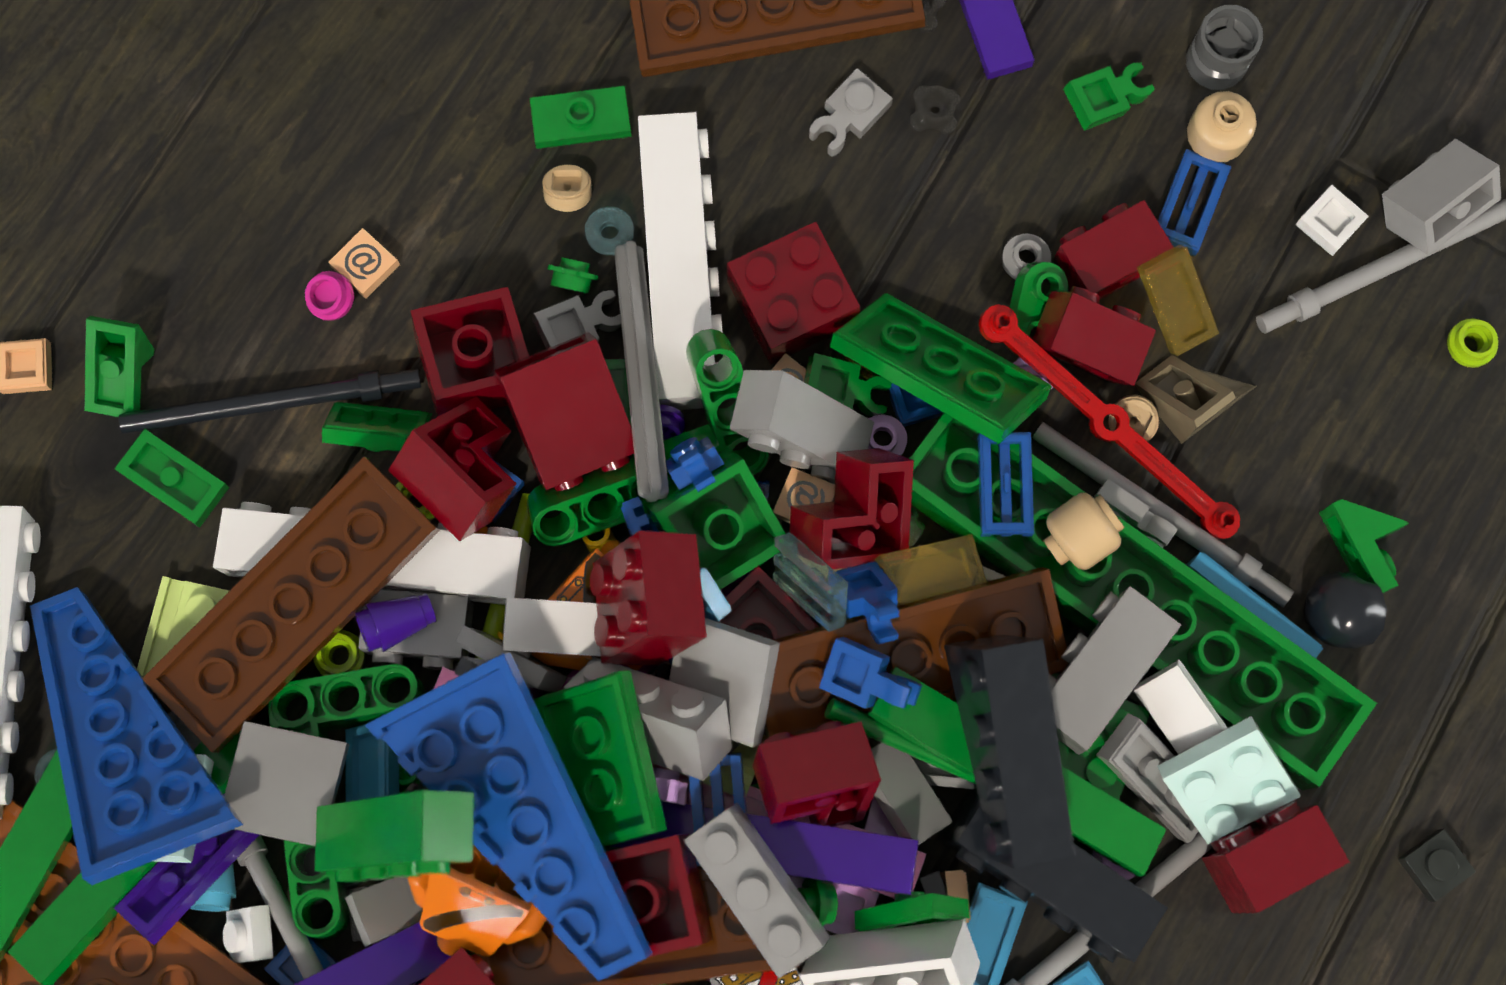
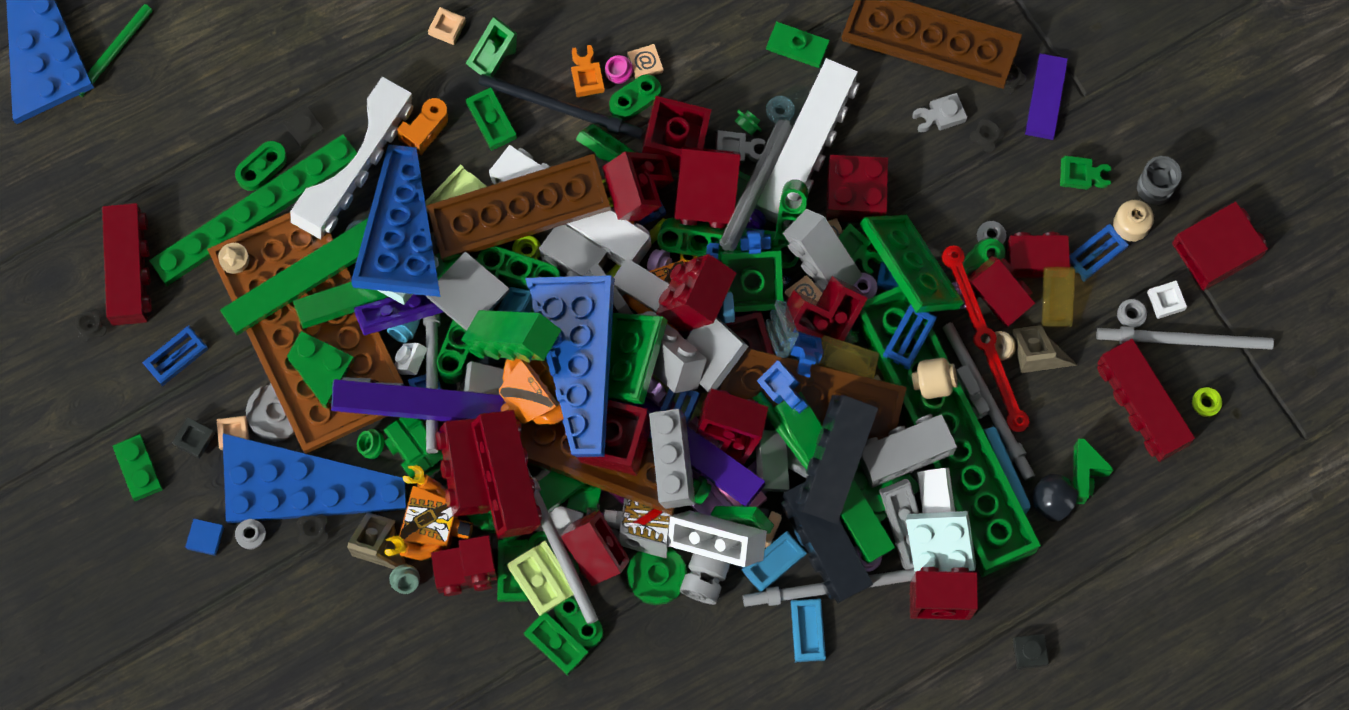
camera: 30 degrees right, 5 degrees down
dark purple cone [355,593,437,652] -> none
tan tile [542,165,592,212] -> none
light grey brick [1382,139,1501,255] -> none
none -> orange leg [397,98,448,155]
none -> orange plate [571,45,605,97]
none -> green plate [609,75,661,121]
none -> lavender plate [647,249,672,271]
none -> dark red brick [1097,339,1195,462]
none -> light grey plate [1117,299,1147,328]
none -> dark red brick [1172,202,1268,291]

